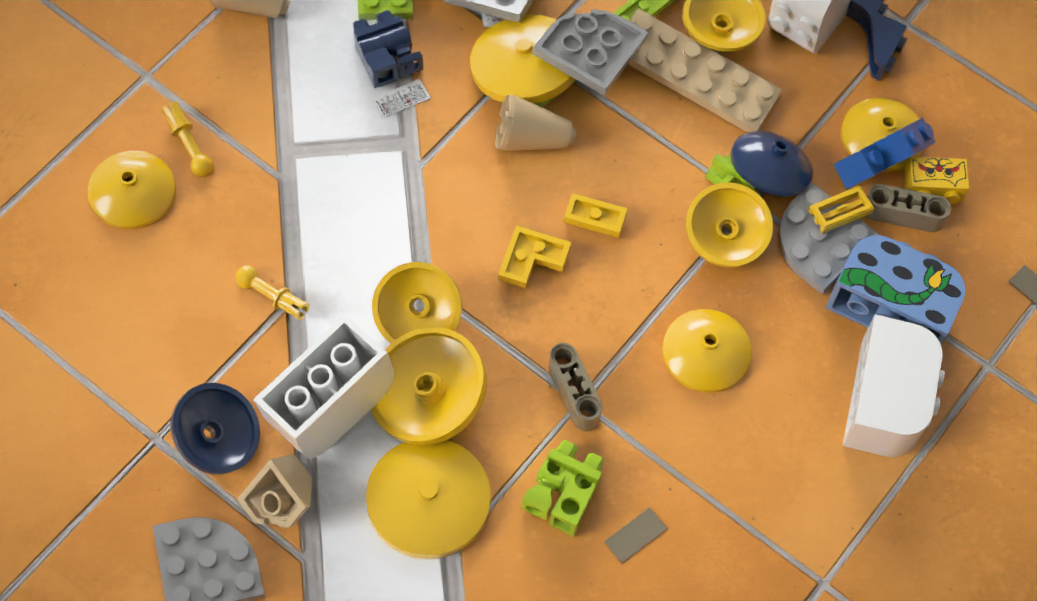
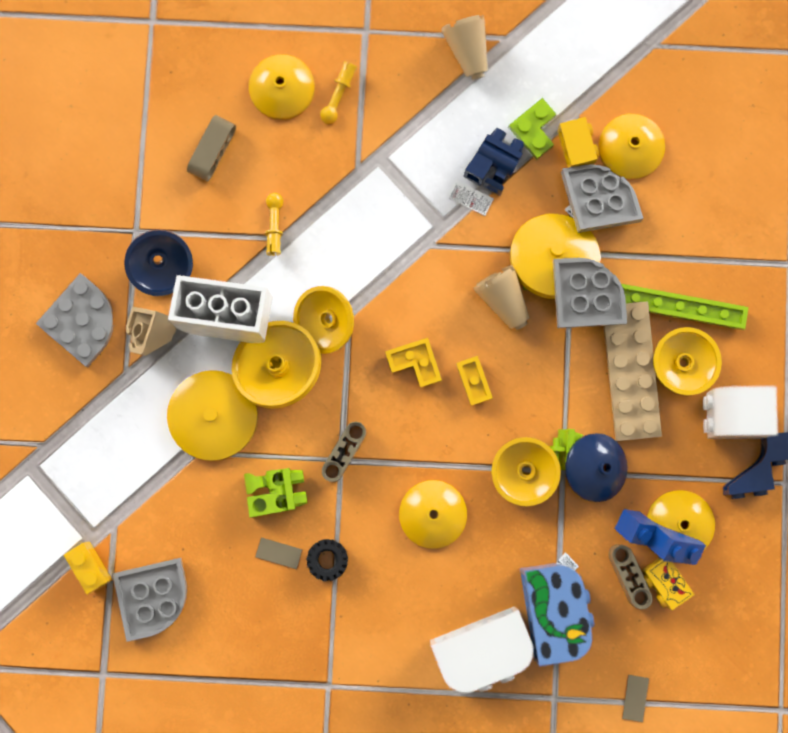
camera: 60 degrees right, 20 degrees up
light grey plate [779,182,878,294] -> none
yellow tile [808,185,874,234] -> none
none -> dark tan beam [187,115,236,181]
none -> black tyre [306,539,348,581]

